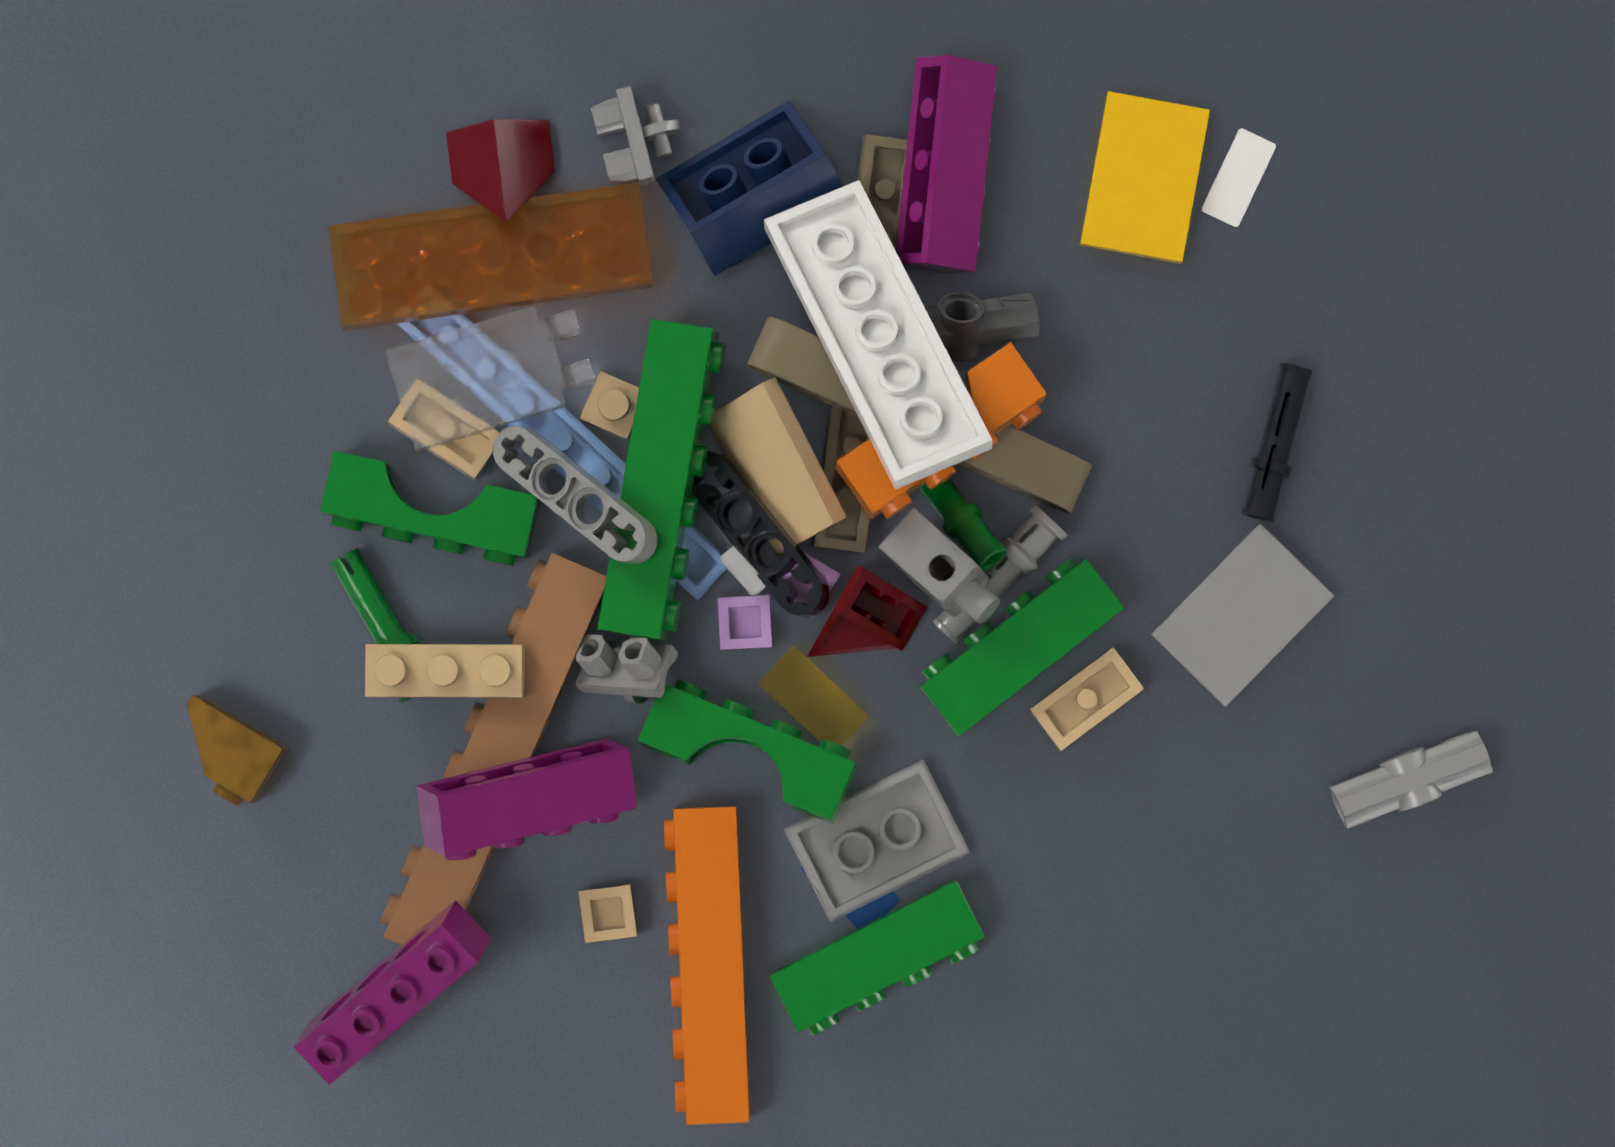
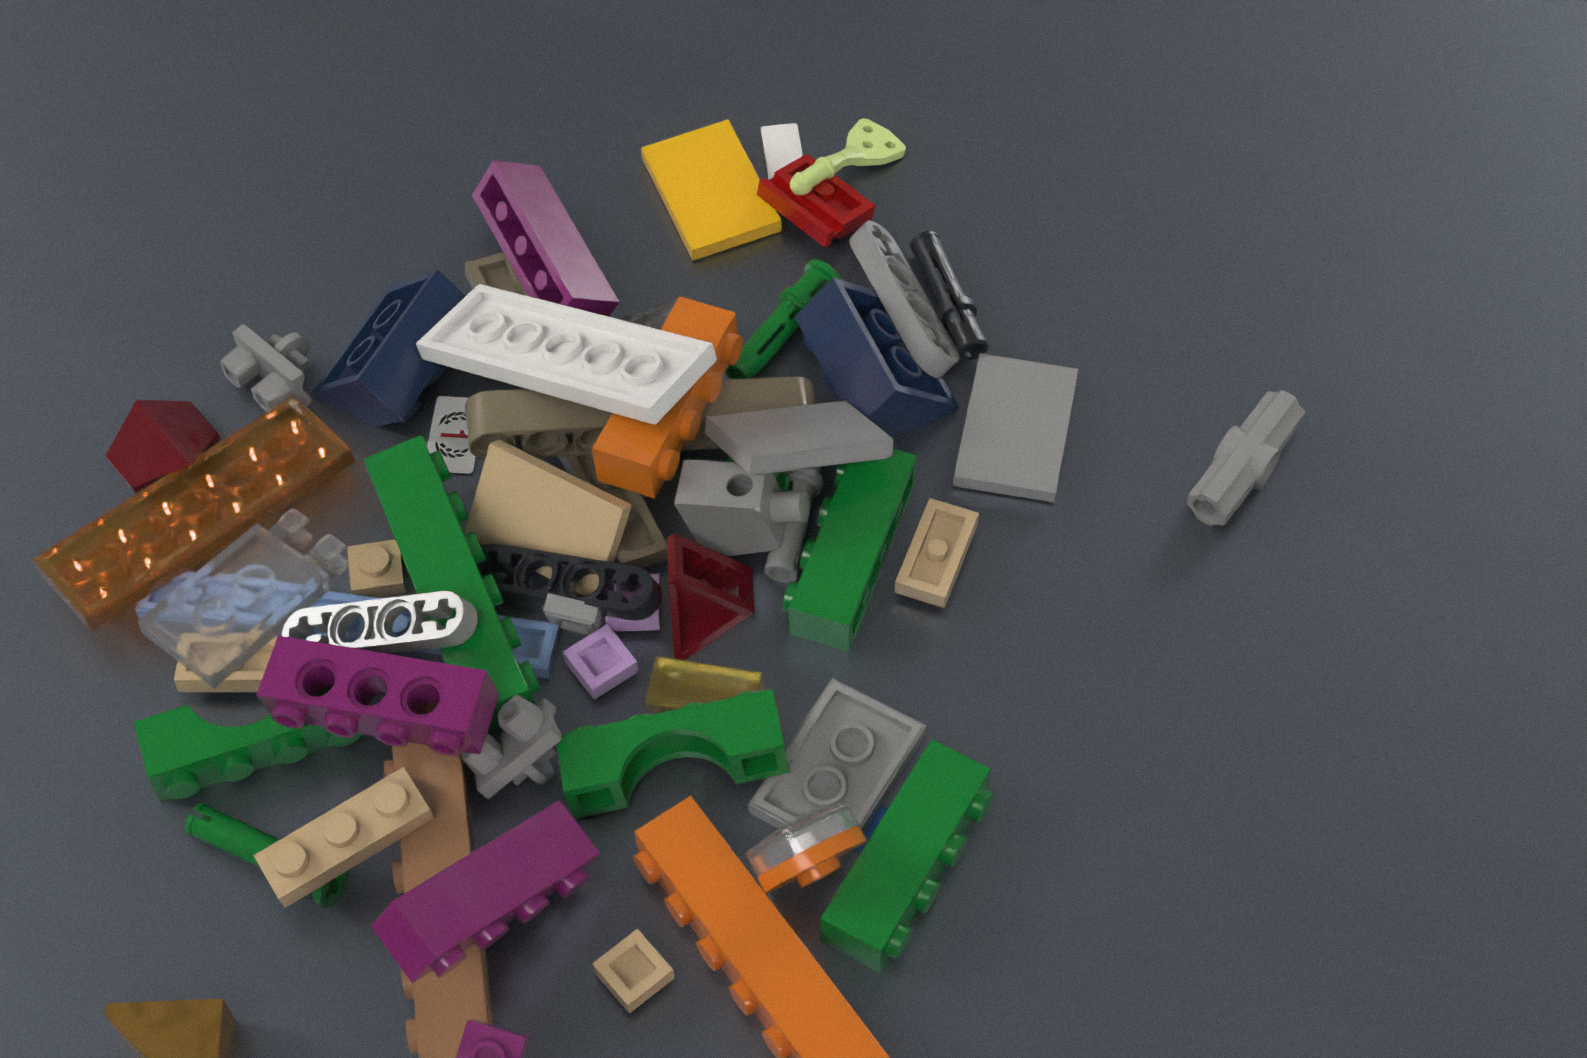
camera: 30 degrees left, 30 degrees down
none -> magenta brick [256,635,499,756]
none -> white sticker [427,396,476,474]
none -> light grey tile [705,401,894,476]
none -> green pin [725,259,841,379]
none -> piece [745,801,867,894]
none -> red plate [757,154,876,248]
none -> yellowish green piece [790,118,906,195]
none -> dark blue slope [795,278,960,437]
none -> light grey beam [849,220,959,378]

